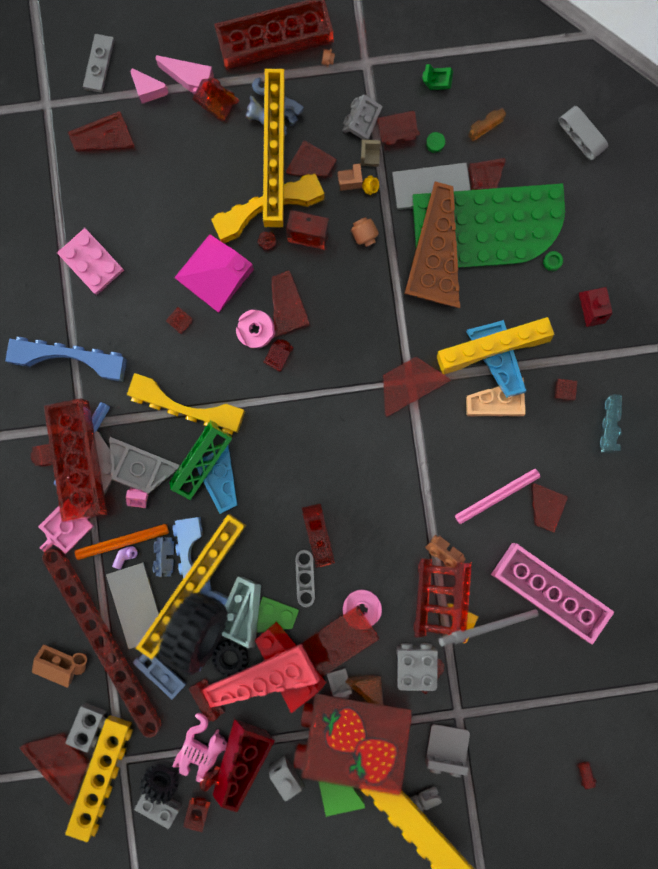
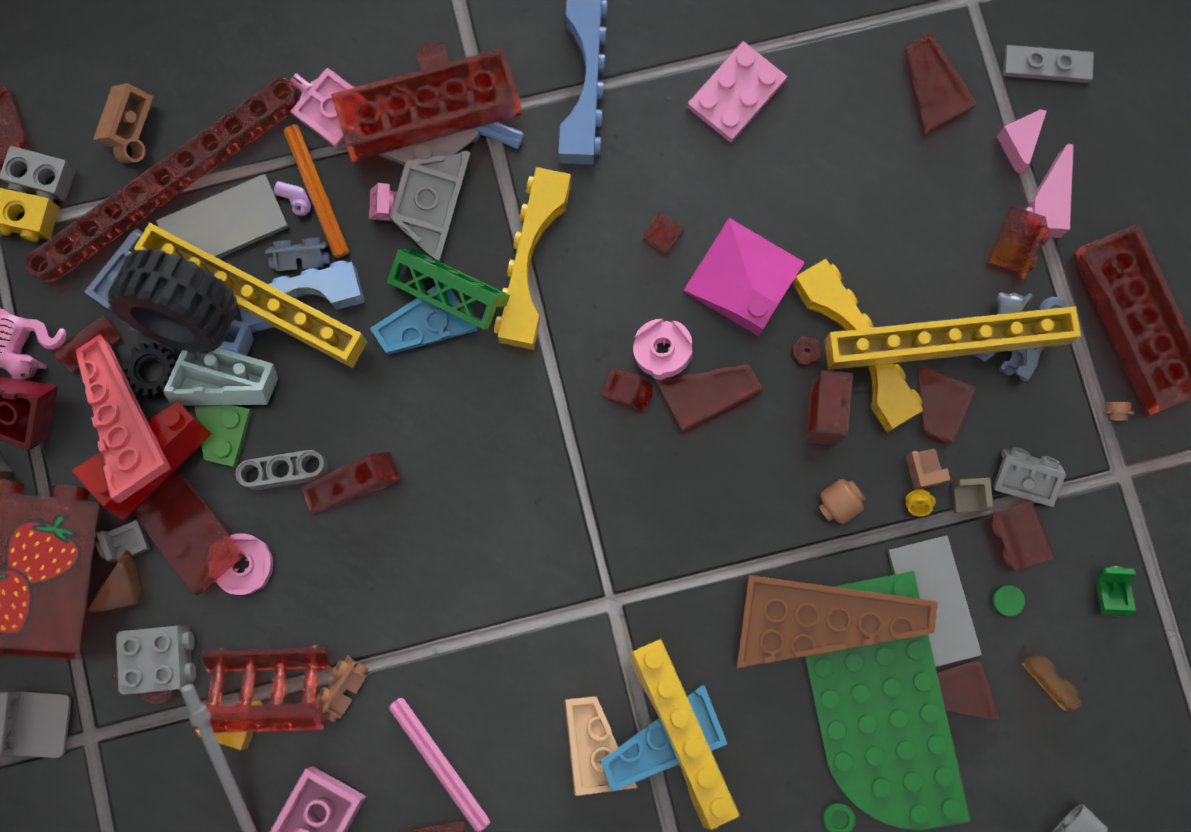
camera: 90 degrees right, 5 degrees down
clear red wing [383,357,450,417] -> none

